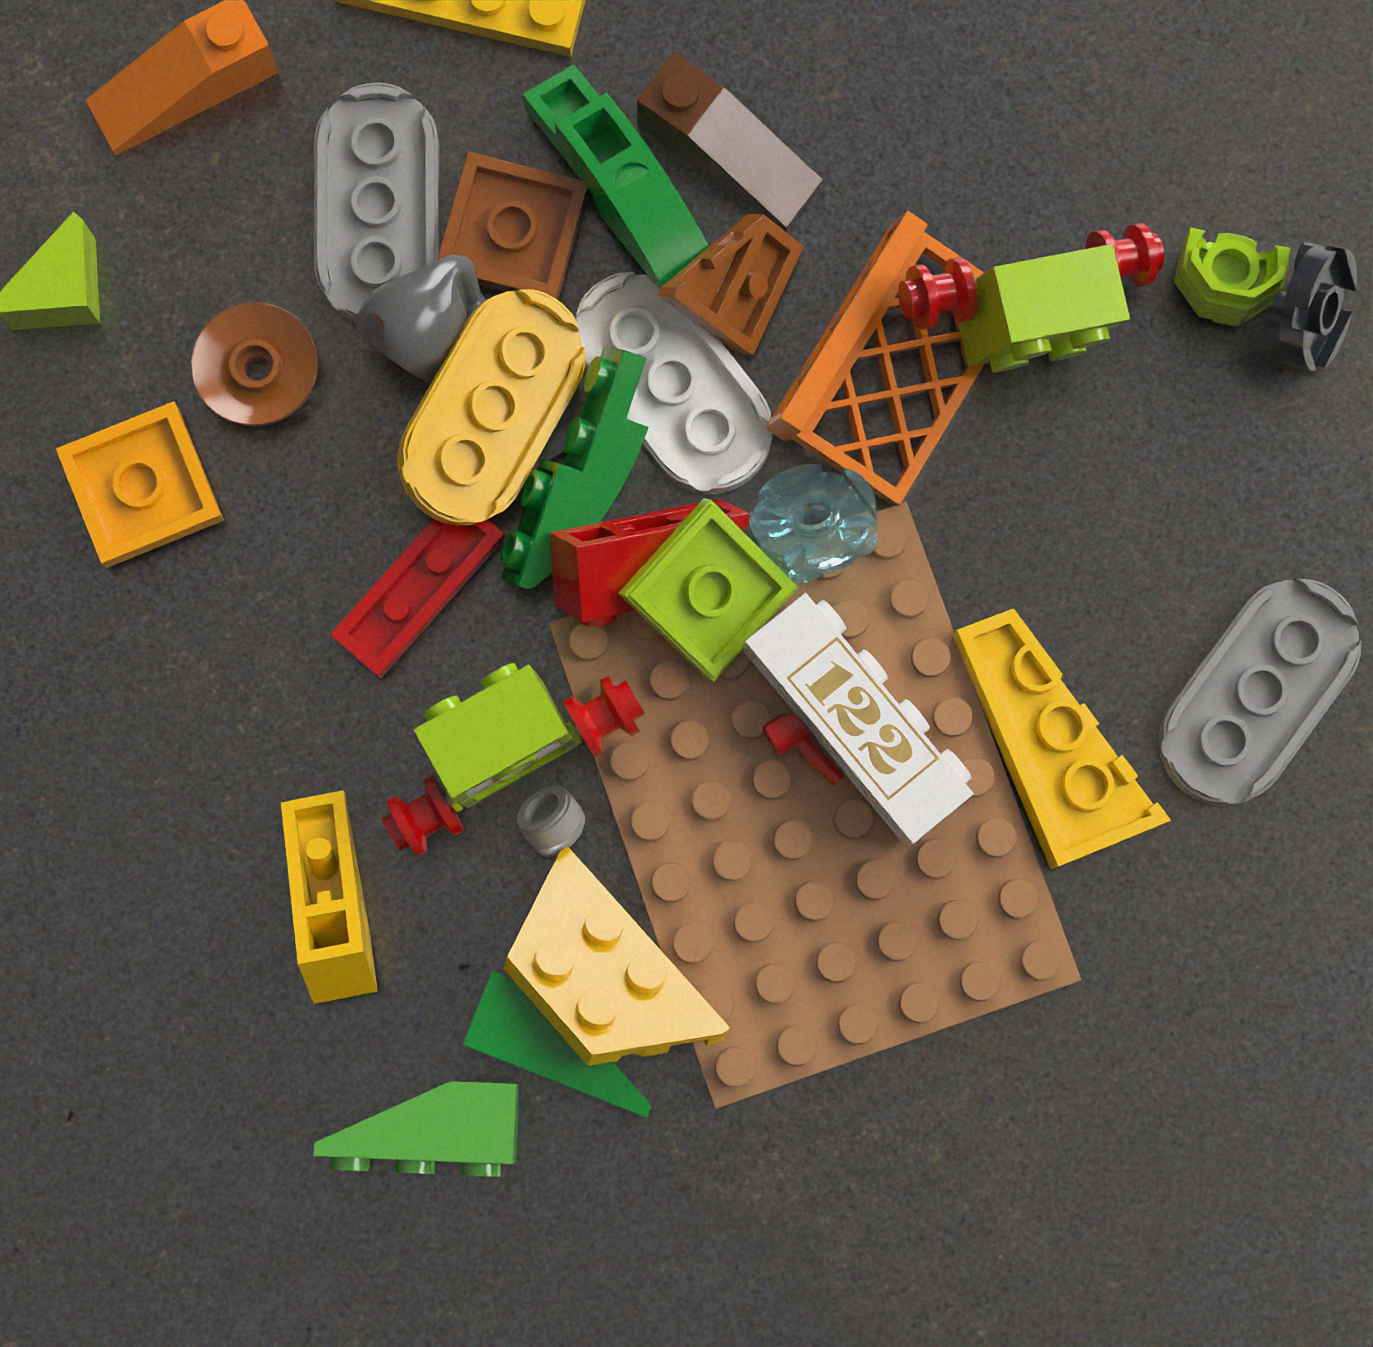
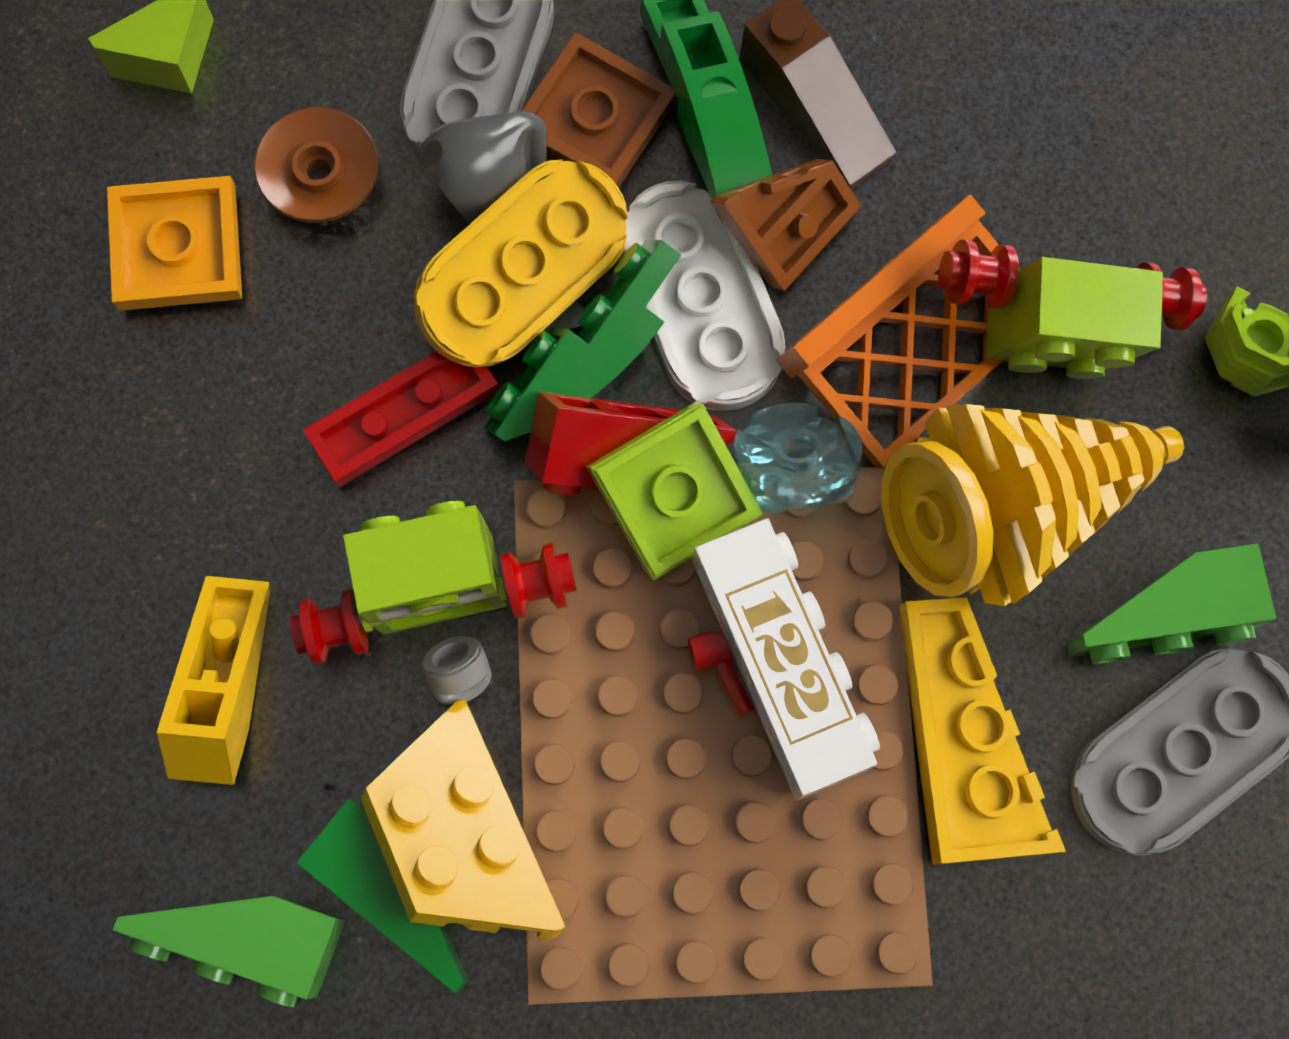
camera: 15 degrees right, 5 degrees down
none -> yellow plant [881,404,1184,606]
none -> bright green slope [1066,543,1276,665]

